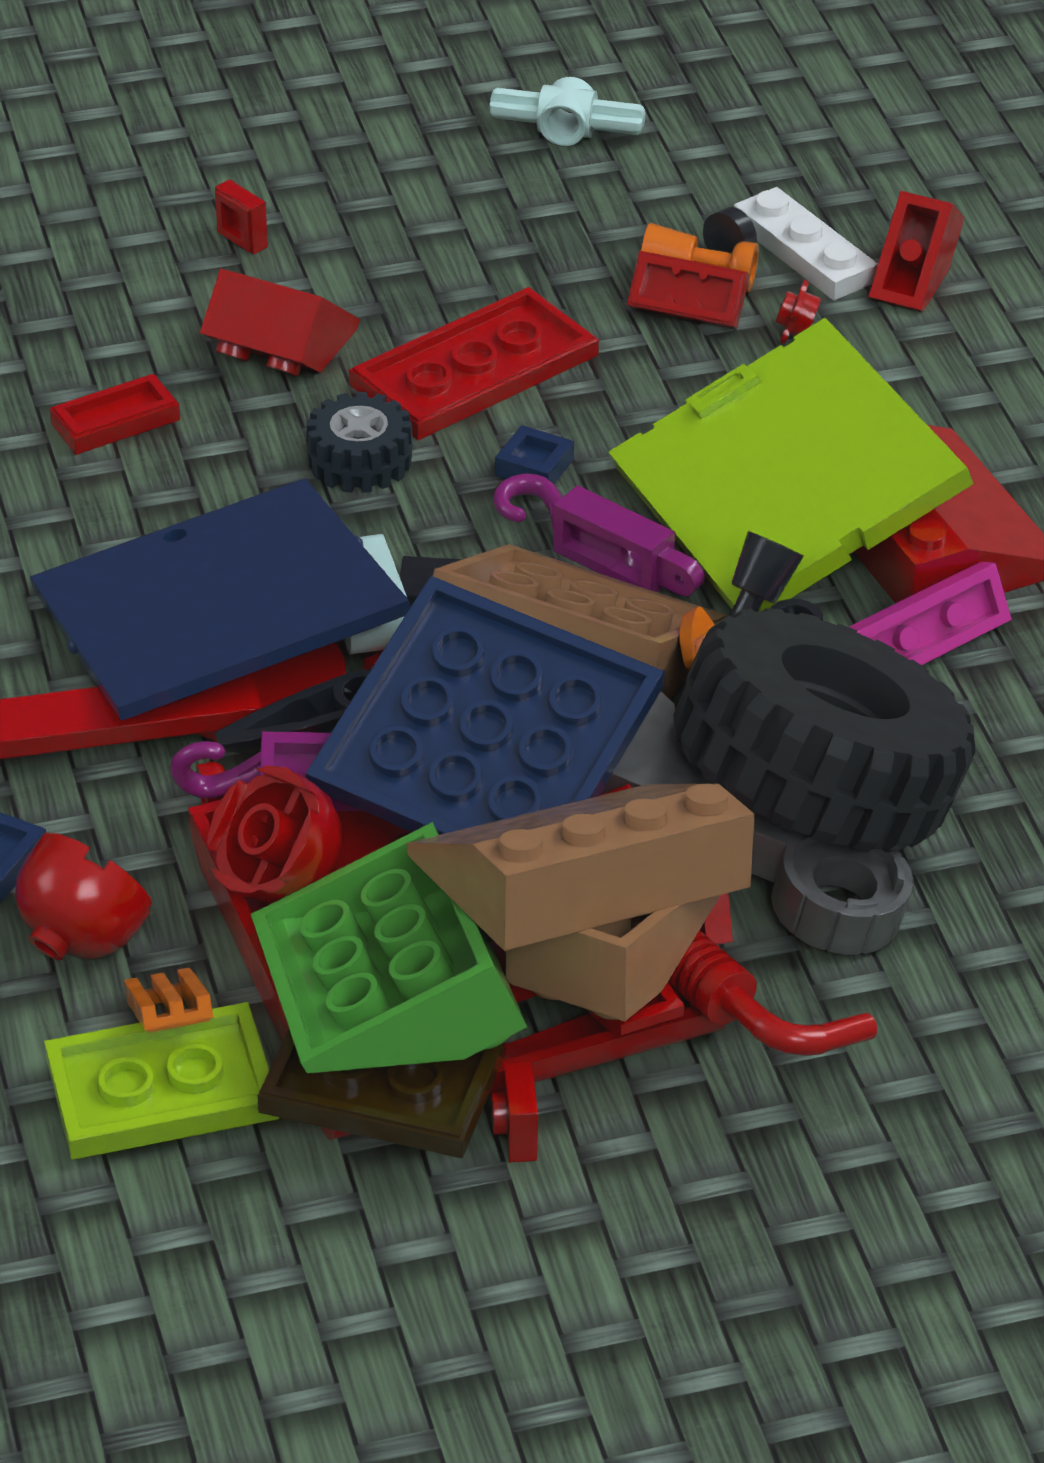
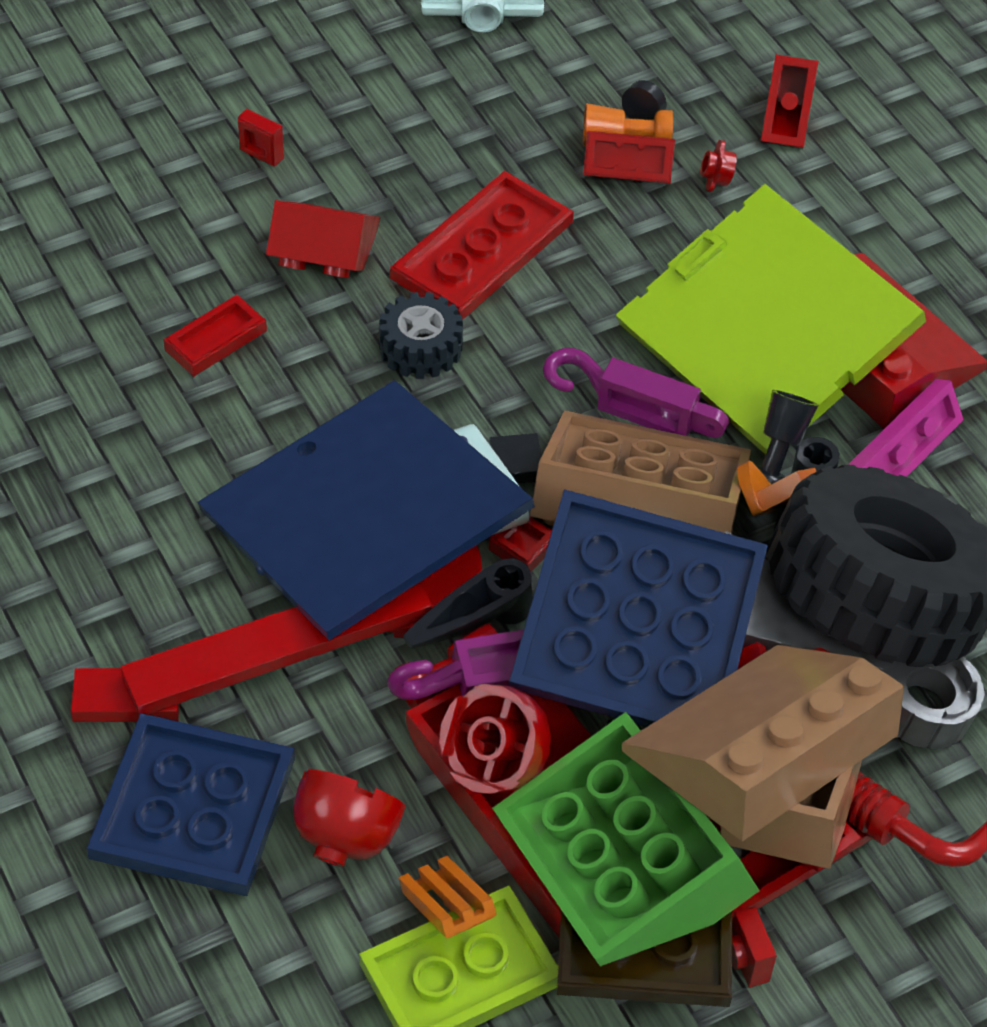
camera: 15 degrees left, 10 degrees up
dark blue plate [495,425,574,484] -> none
white plate [734,187,878,301] -> none

